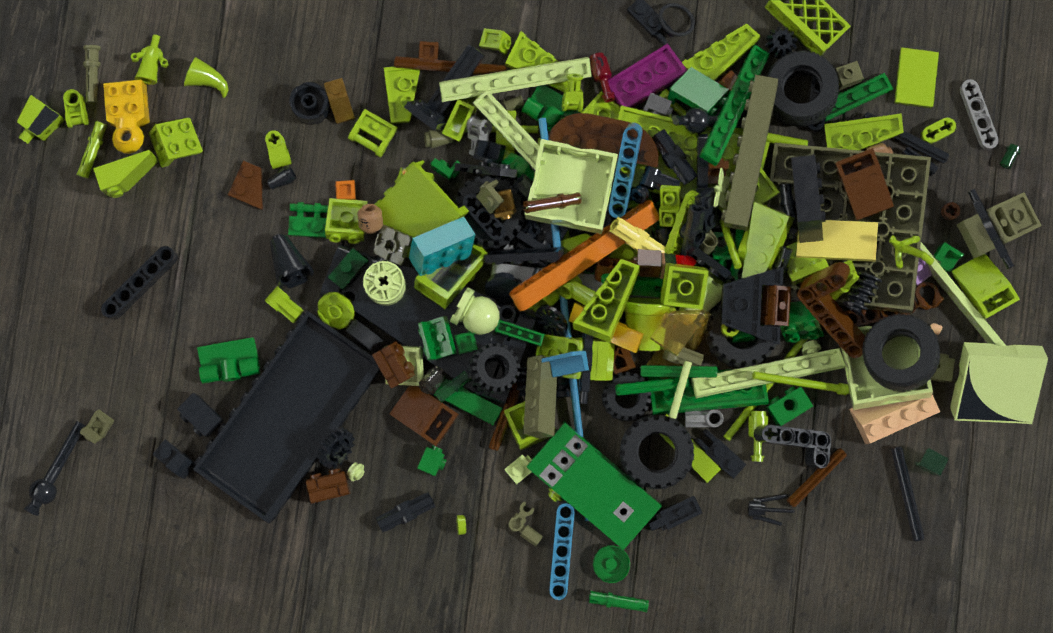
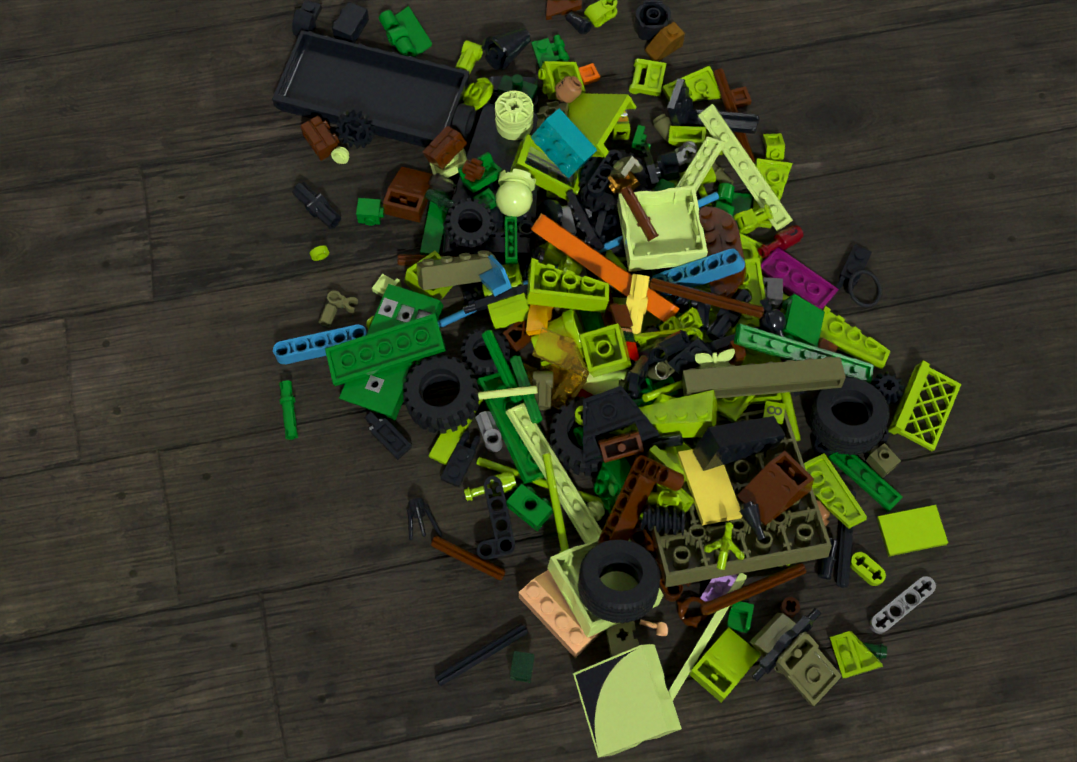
camera: 75 degrees right, 15 degrees down
green piece [593,545,630,583] -> none
none -> green plate [325,313,446,386]
none -> reddish brown gear [462,158,485,182]
none -> reddish brown axle [650,278,764,318]
none -> reddish brown axle [700,563,806,615]
none -> black cone [739,501,766,541]
none -> lime tile [763,401,786,424]
none -> lime wing [830,631,883,678]

